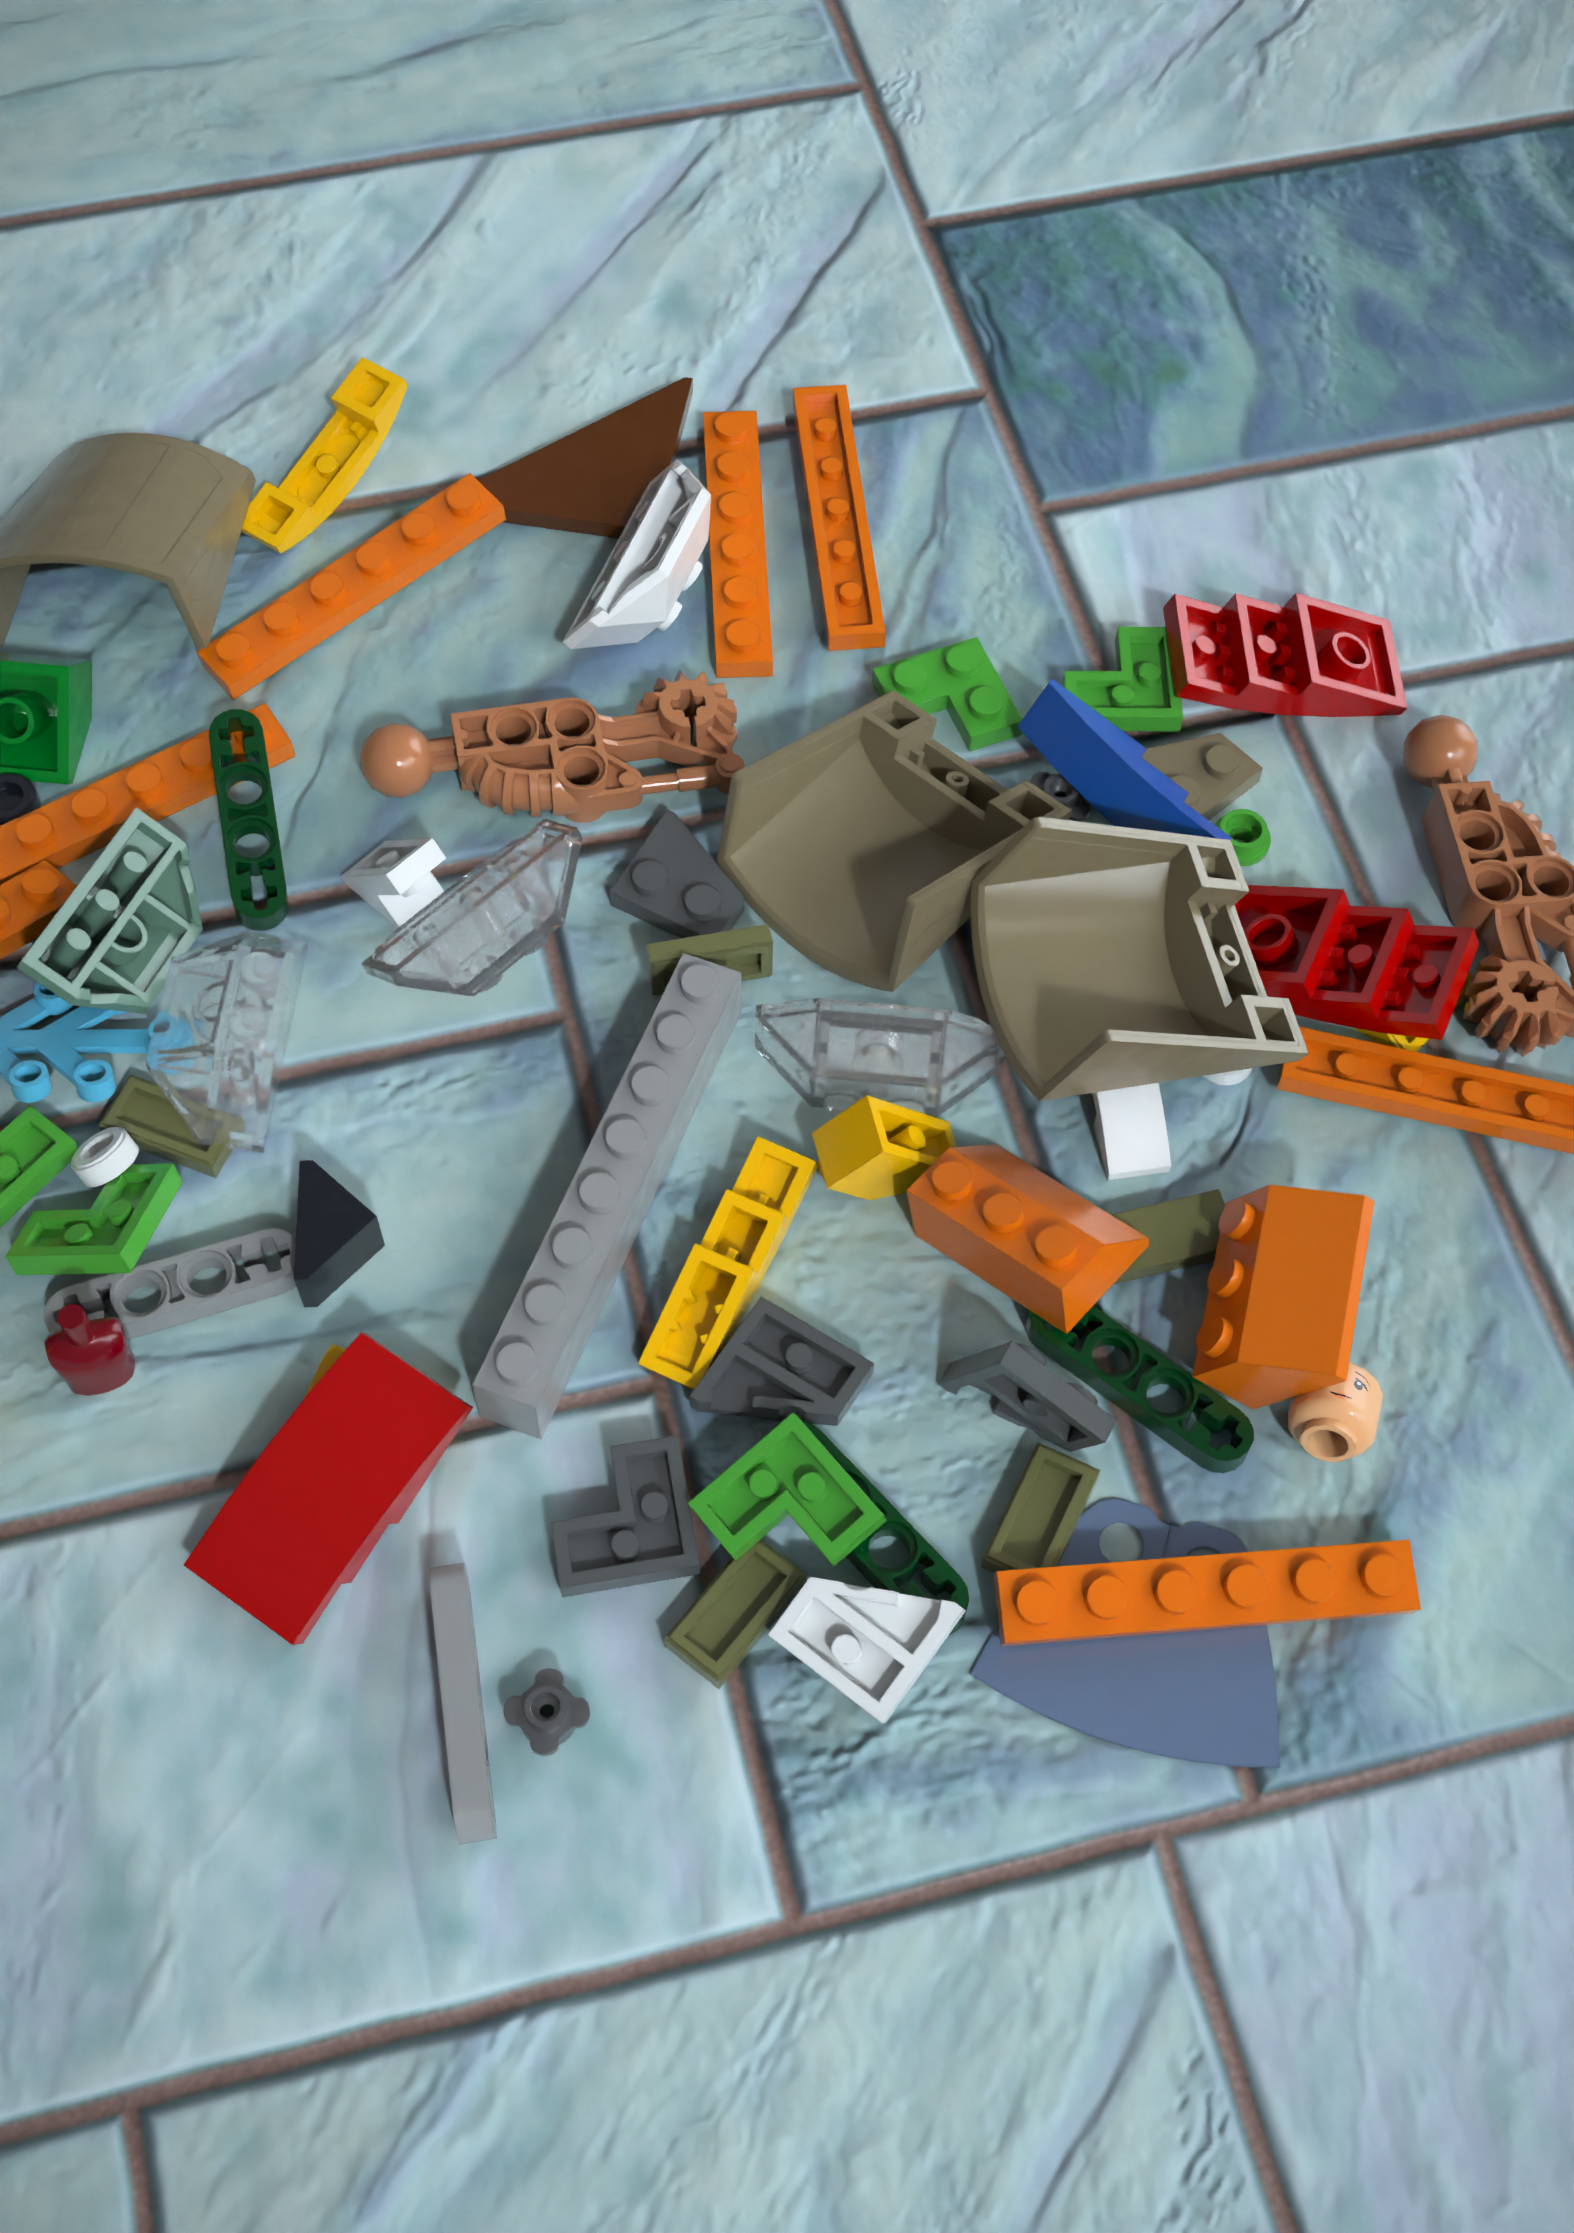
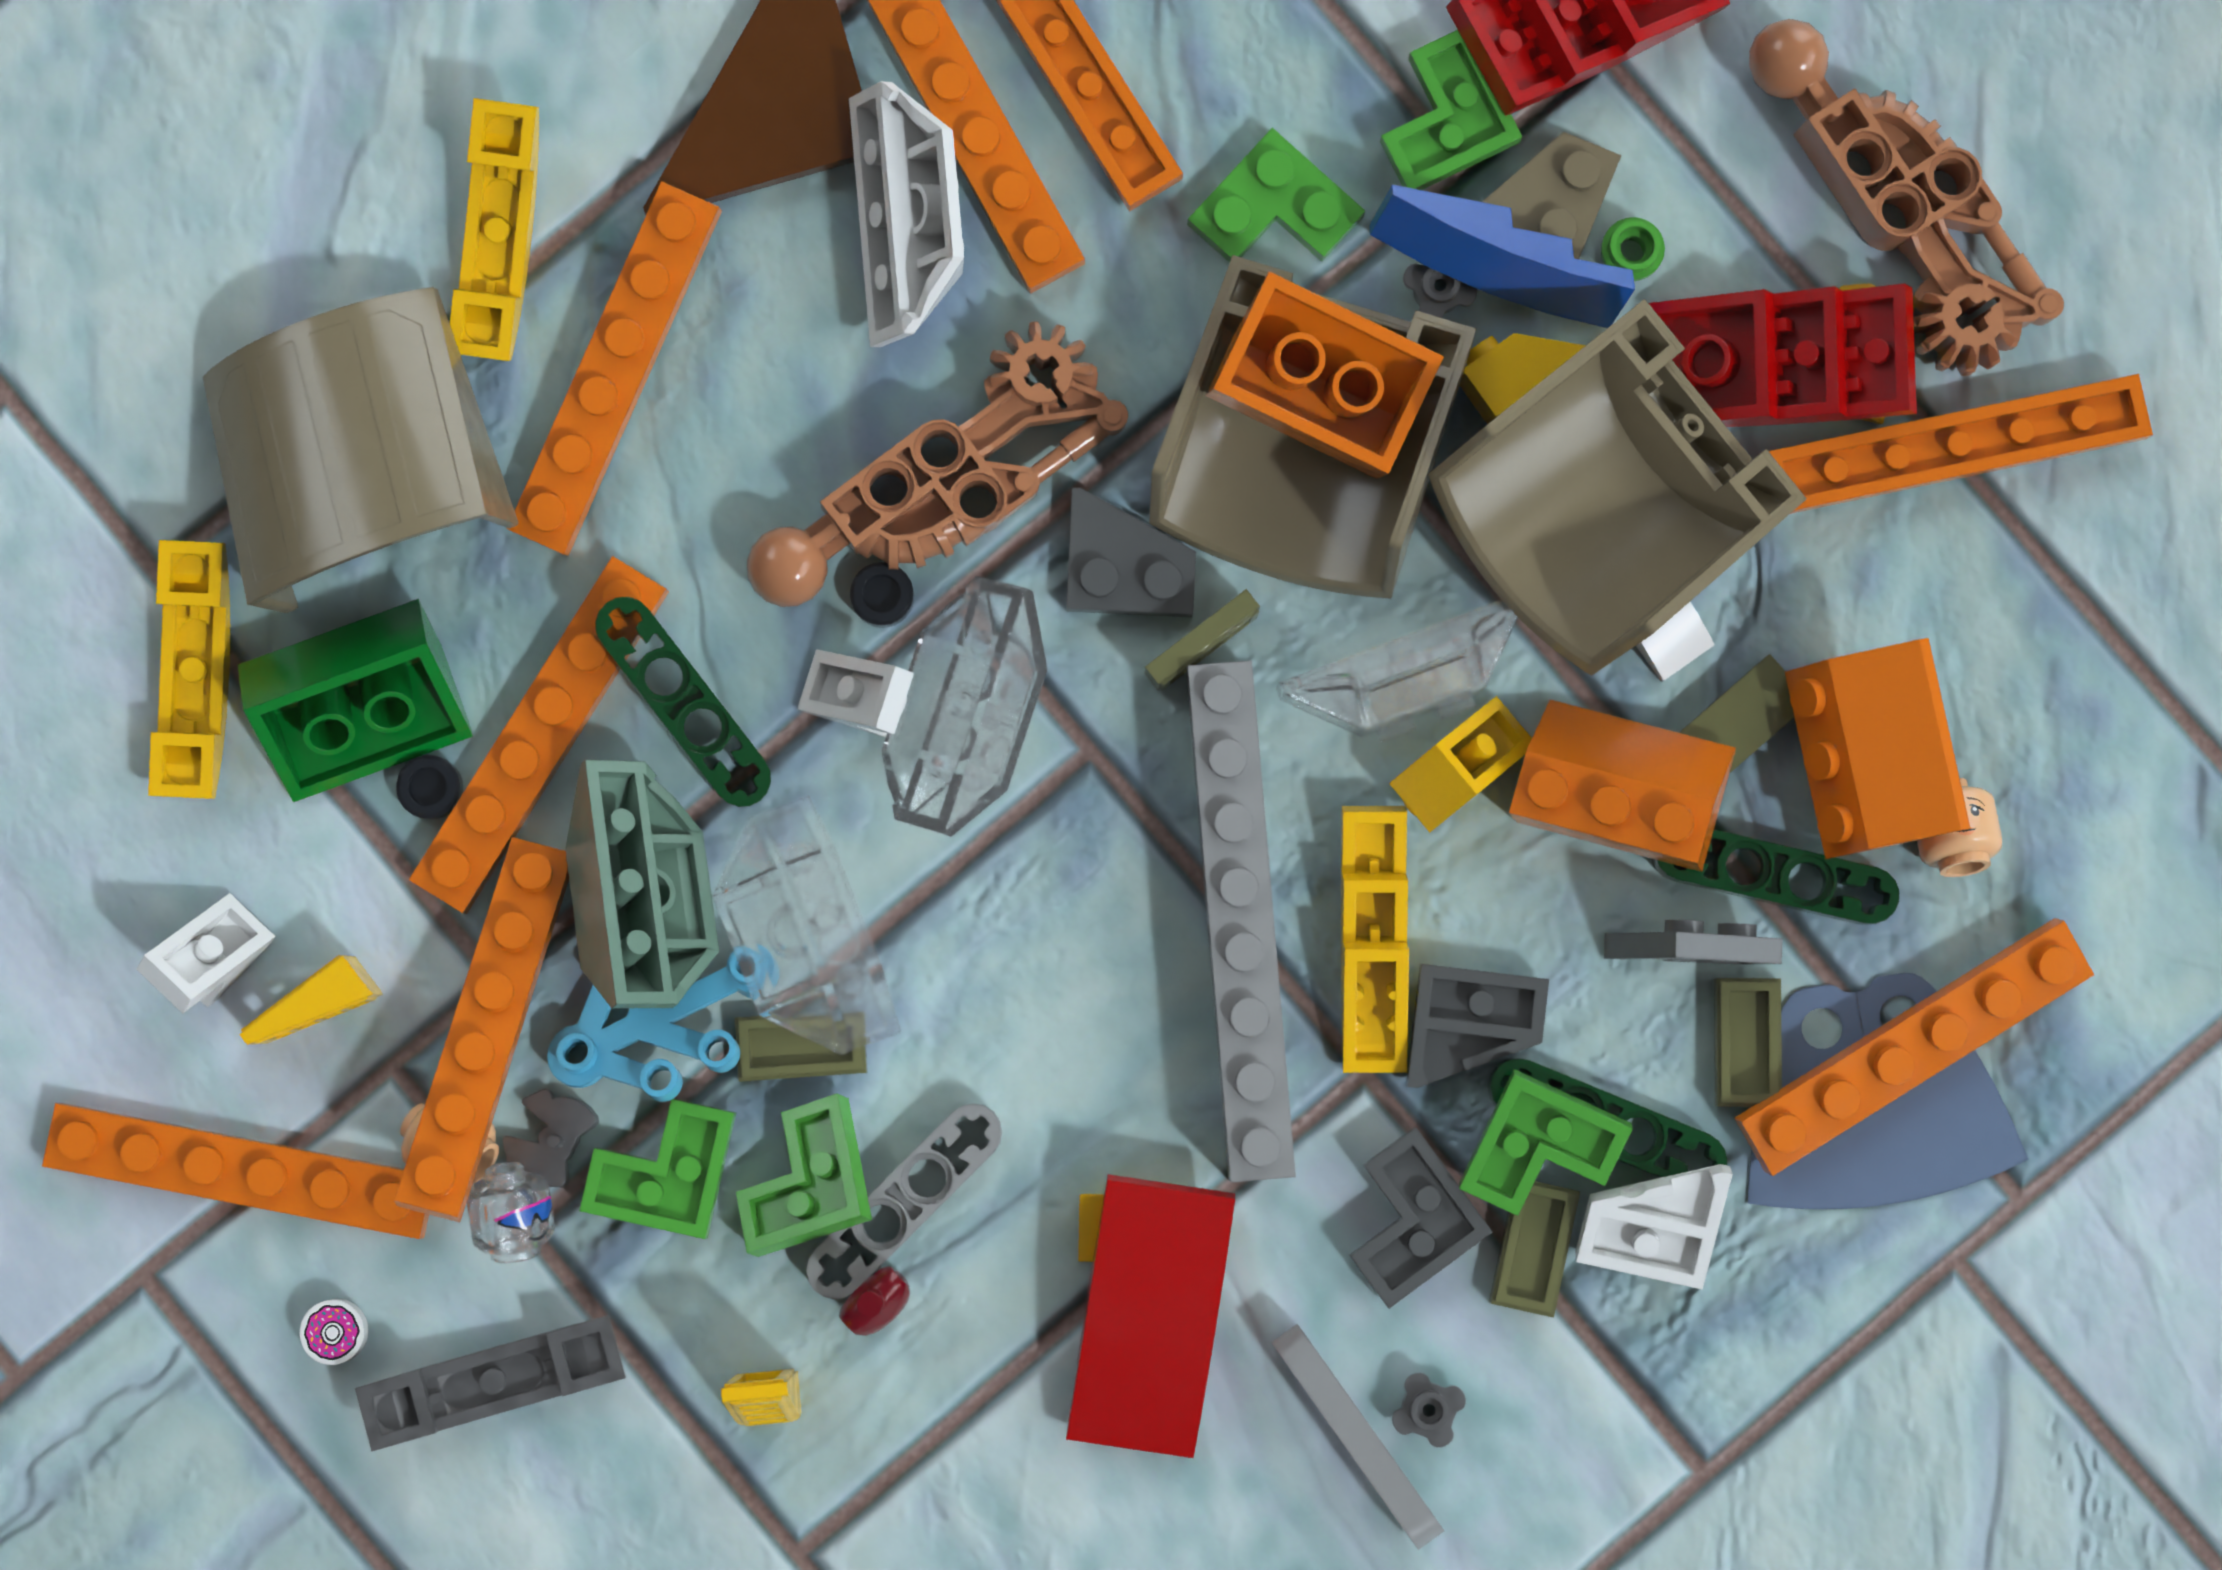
camera: 25 degrees left, 25 degrees up
white tile [71,1127,139,1187] -> none
black slope [294,1160,385,1308] -> none
none -> black tile [850,562,915,628]
none -> orange slope [1205,271,1444,479]

